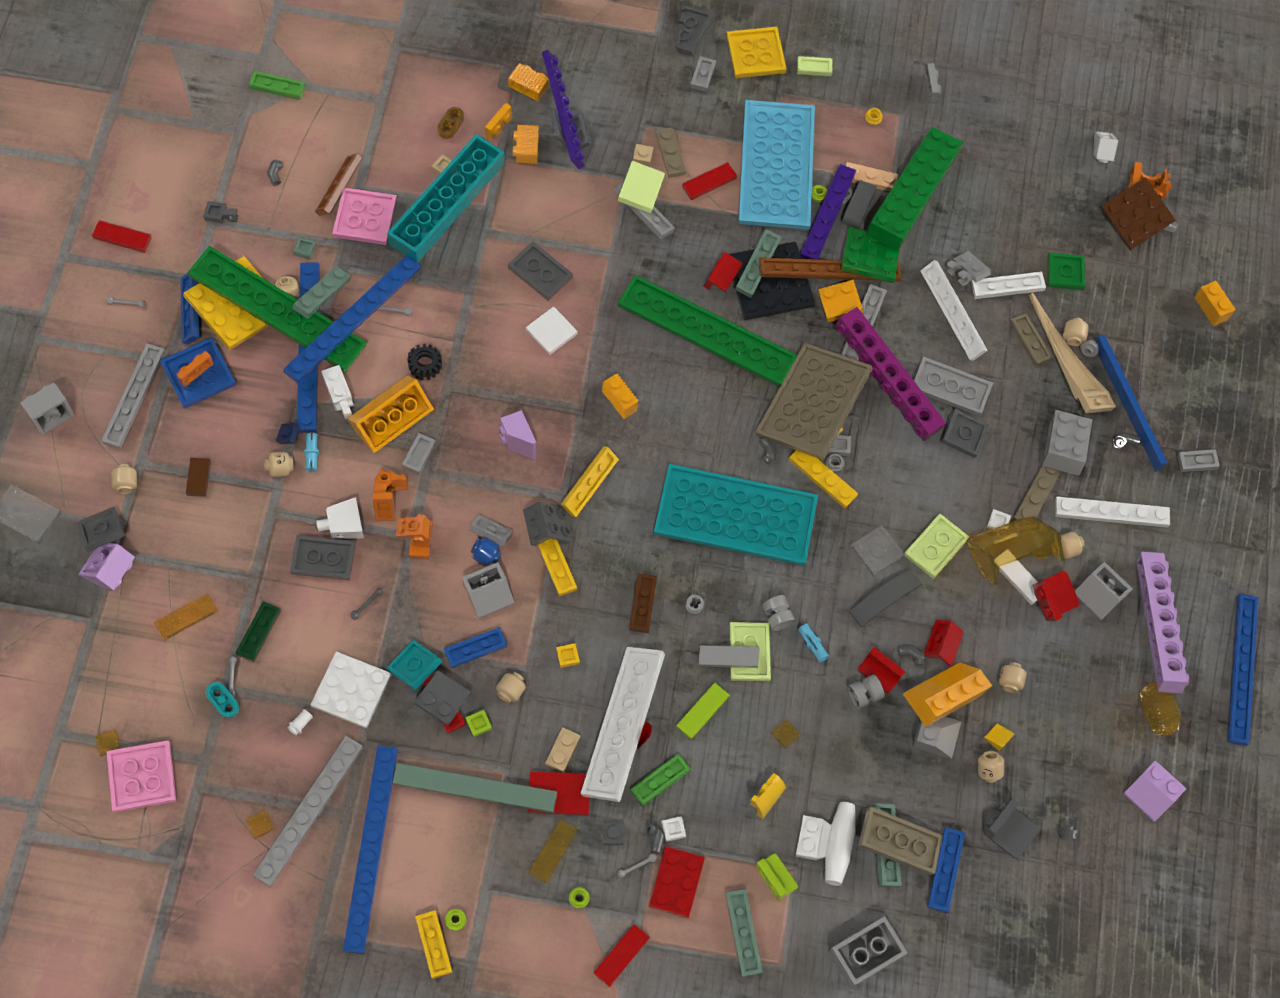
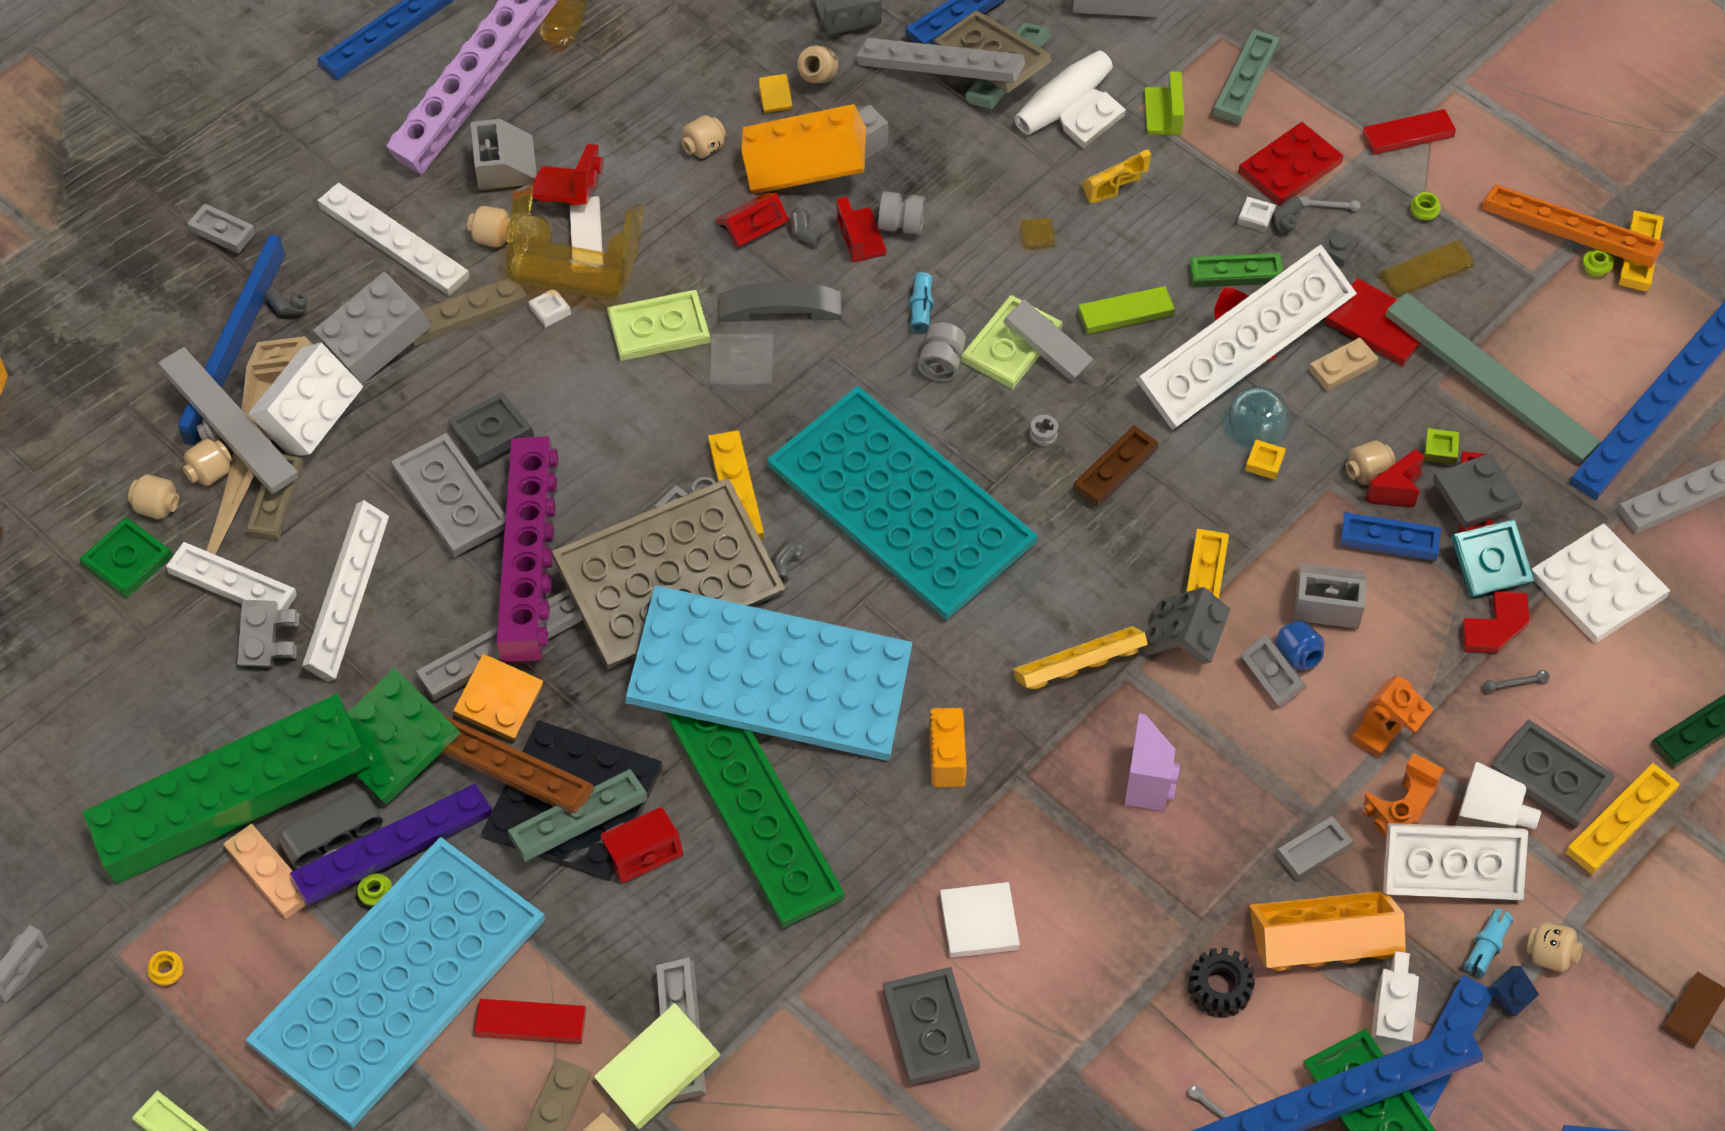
camera: 140 degrees left, 10 degrees down
white pin [287,709,313,736] -> none
none -> tan head [128,475,179,519]
none -> light grey tile [158,347,298,494]
none -> white brick [248,342,363,456]
none -> medium azure plate [625,585,913,761]
none -> light grey plate [856,38,1026,83]
none -> clear light blue cylinder [1226,387,1290,449]
none -> red slope [1365,449,1424,508]
none -> white plate [1383,823,1528,900]
none -> red tile [1462,592,1530,653]
none -> orange tile [1482,184,1664,268]
none -> yellow plate [1566,763,1680,875]

